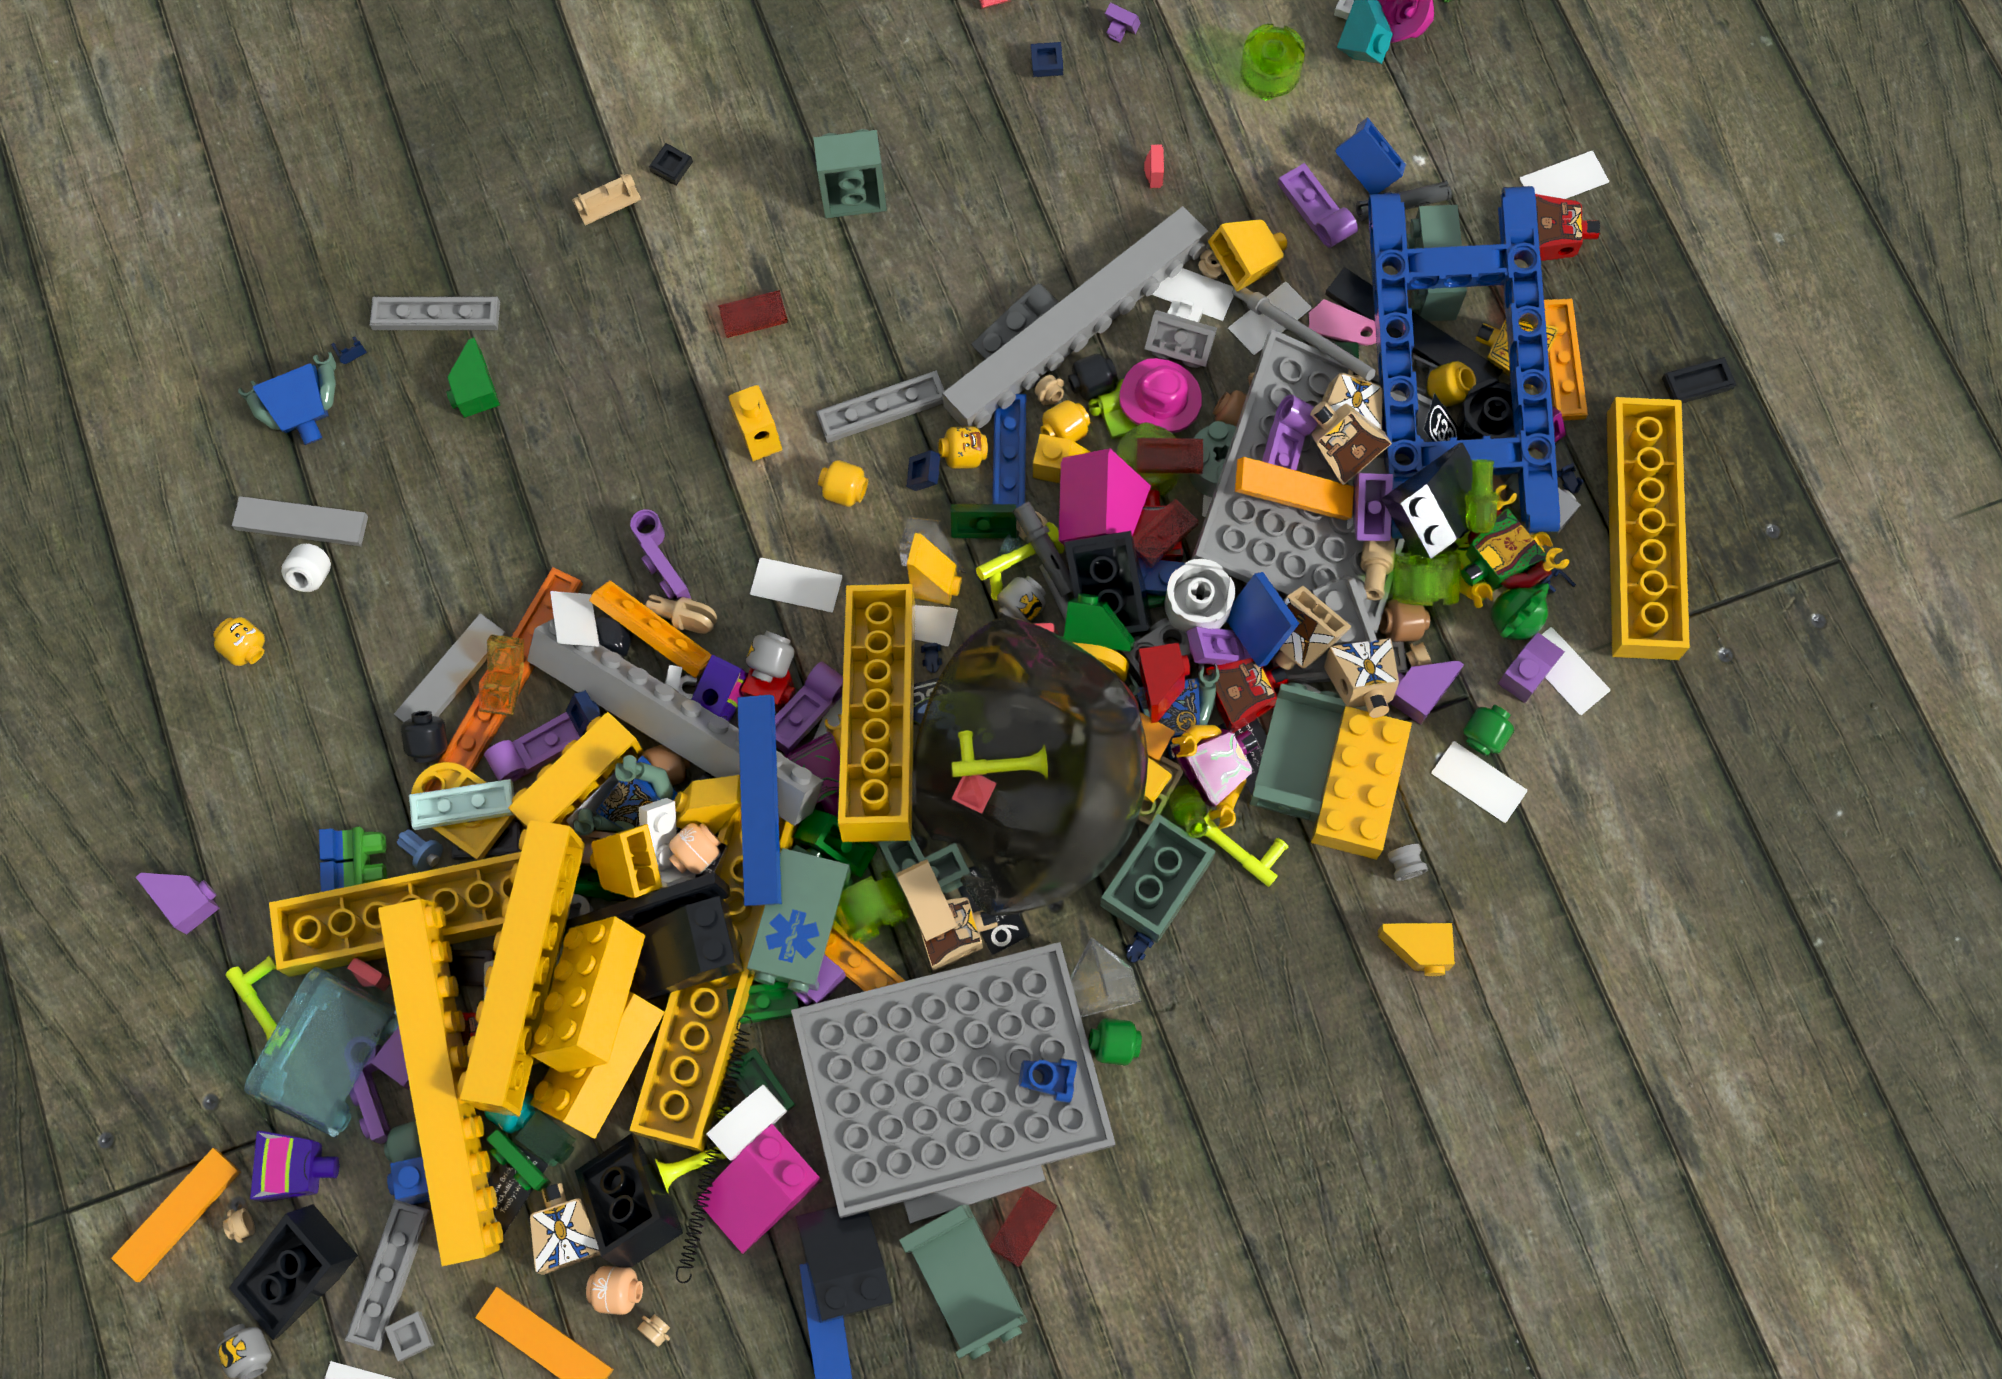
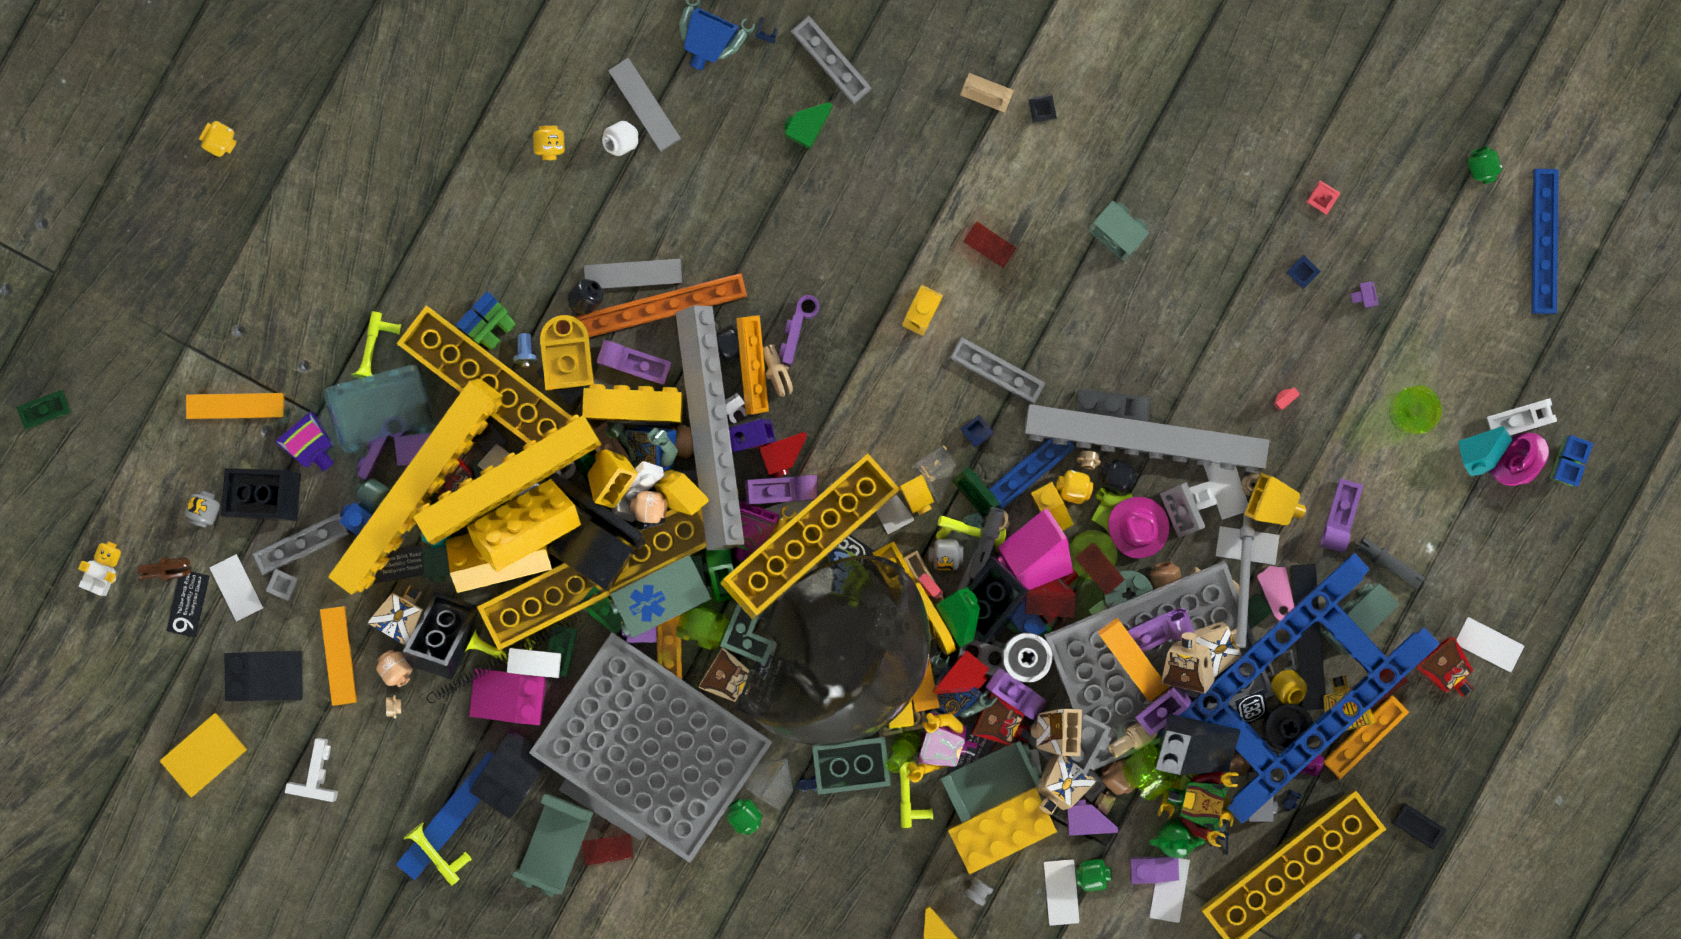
camera: 45 degrees right, 15 degrees up
medium lavender slope [136,873,220,935] -> none
tan plate [223,1208,255,1243] -> none
coral tile [347,958,391,991] -> none
light aqua tile [409,779,514,830] -> none
clear yellow slope [479,635,524,716] -> none
green plate [486,1129,551,1192] -> none
white sticker [550,591,599,647] -> none
dark blue plate [566,690,600,738] -> none
blue tile [738,695,782,906] -> none
light grey head [746,630,795,683] -> none
white sticker [750,558,842,612] -> none
yellow head [818,460,868,507] -> none
tan slope [895,859,957,941] -> none
dark blue piece [921,643,942,673] -> none
yellow head [938,426,988,469] -> none
neon yellow piece [951,730,1048,780] -> none
coral tile [951,775,997,814] -> none
blue plate [1018,1058,1077,1103] -> none
blue tile [1227,572,1300,667] -> none
blue panel [1335,117,1406,194] -> none
clear neon green arm [1465,459,1499,534] -> none

